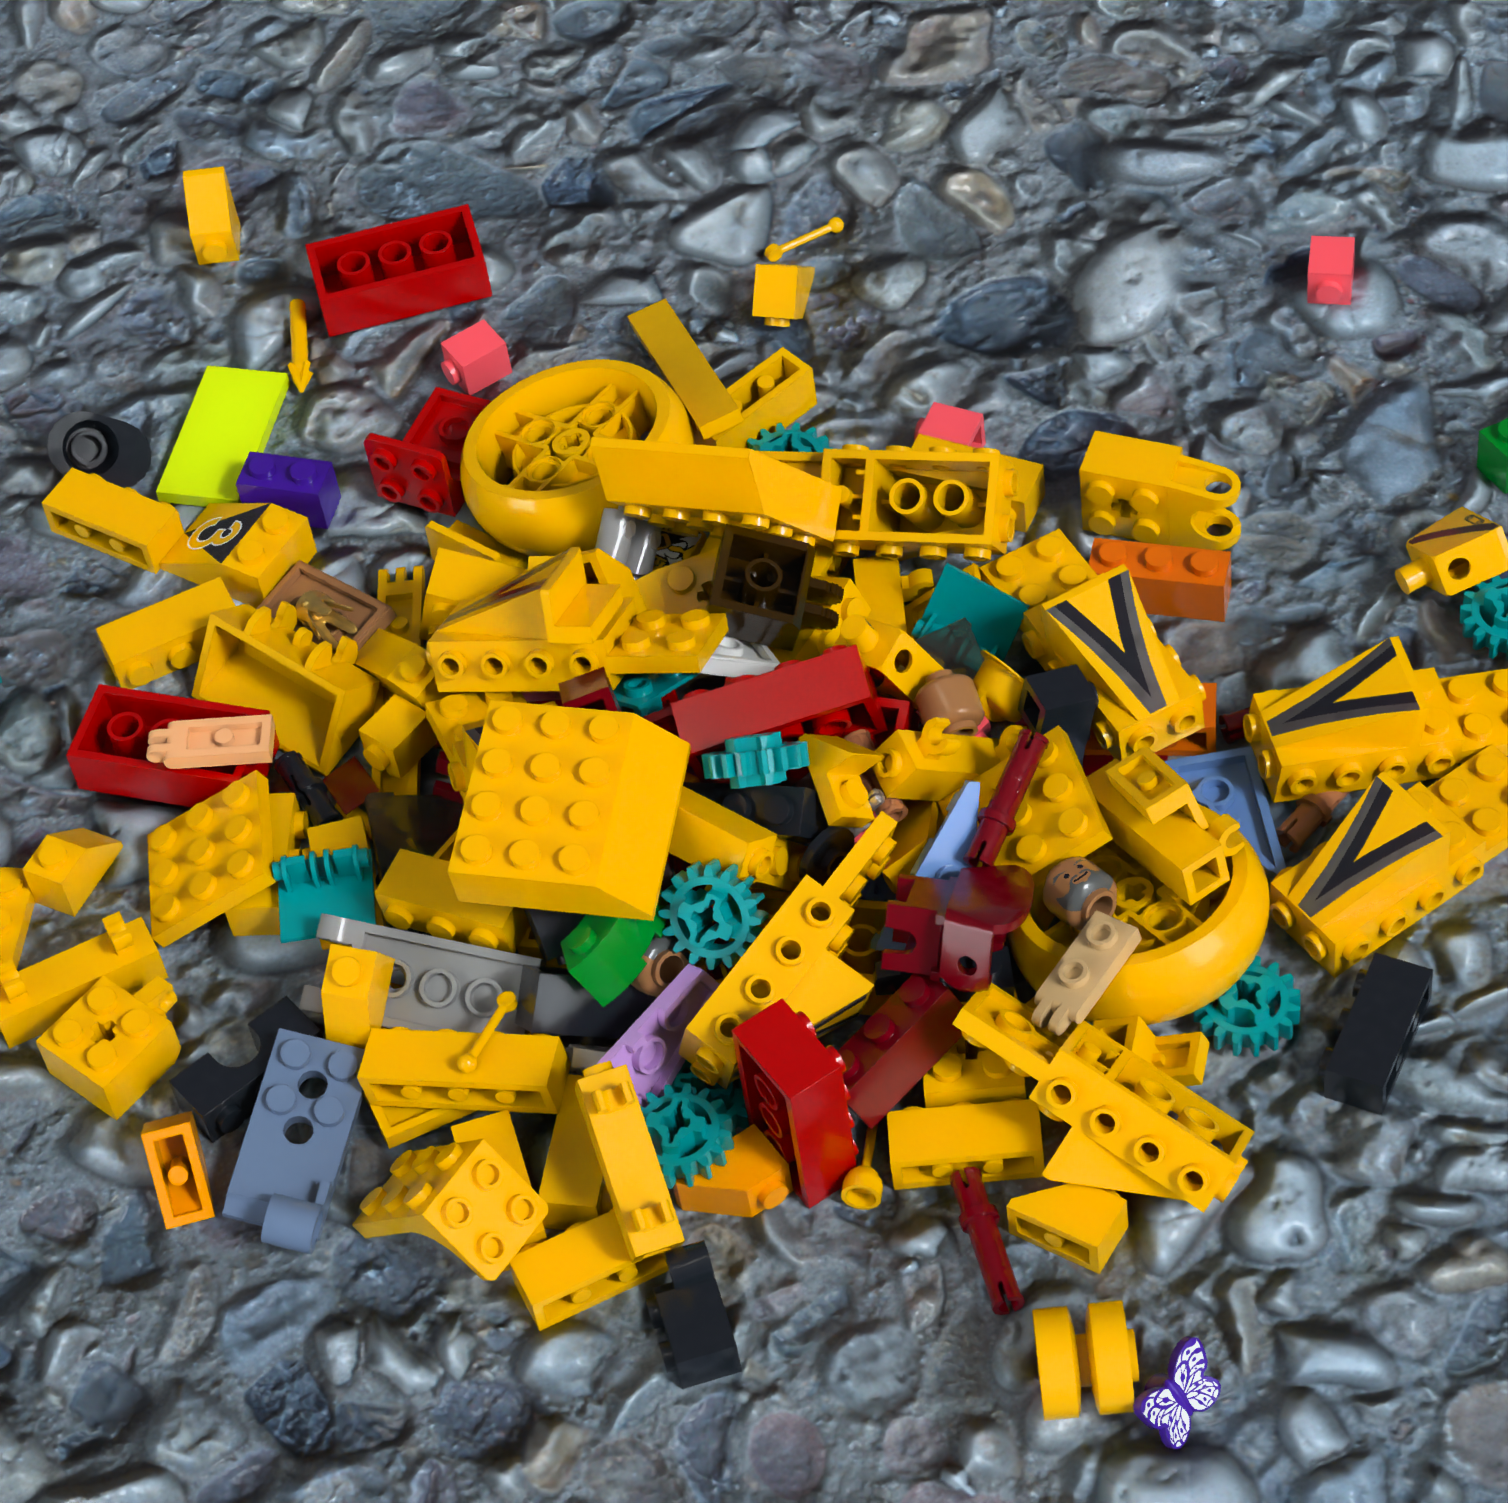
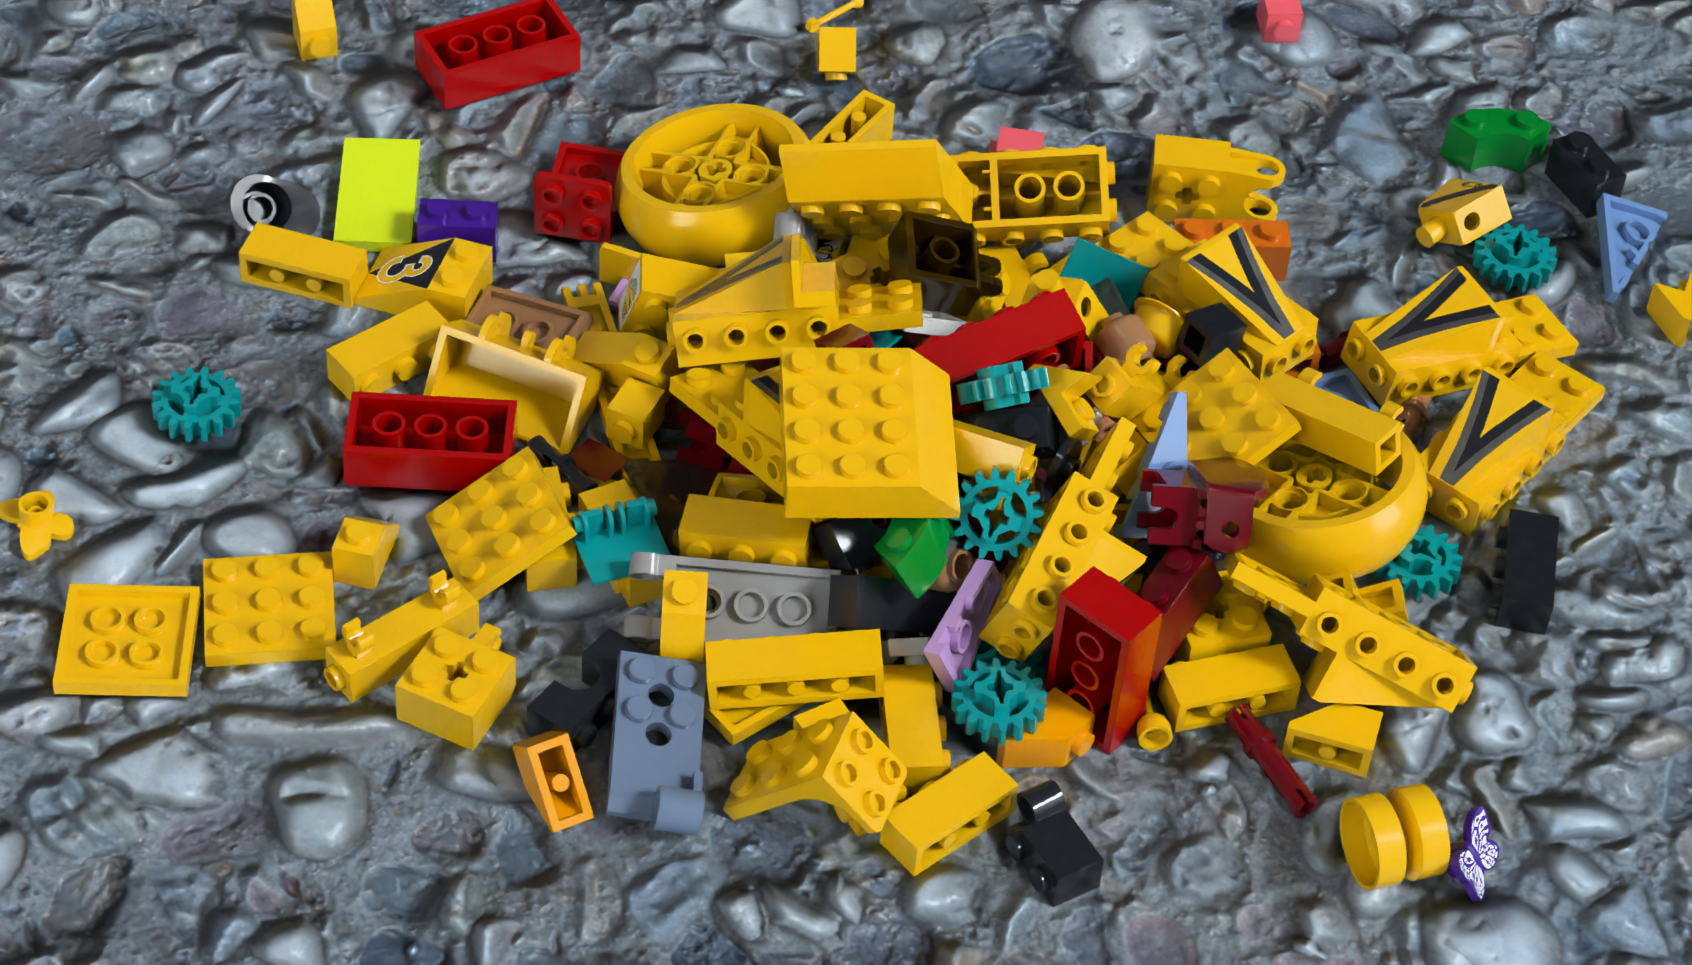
camera: 25 degrees left, 5 degrees down
light nougat hinge [146,714,275,769] -> none
yellow piece [287,299,314,393] -> none
pearl gold piece [295,590,358,650] -> none
coral brick [441,319,513,395] -> none
yellow hinge [457,991,518,1073] -> none
yellow brick [574,1061,685,1263] -> none
yellow tile [627,298,744,440] -> none
dark red pin [963,729,1049,867] -> none
tan hinge [1031,910,1142,1036] -> none
medium nougat head [1043,856,1117,931] -> none
yellow panel [1105,745,1209,830] -> none

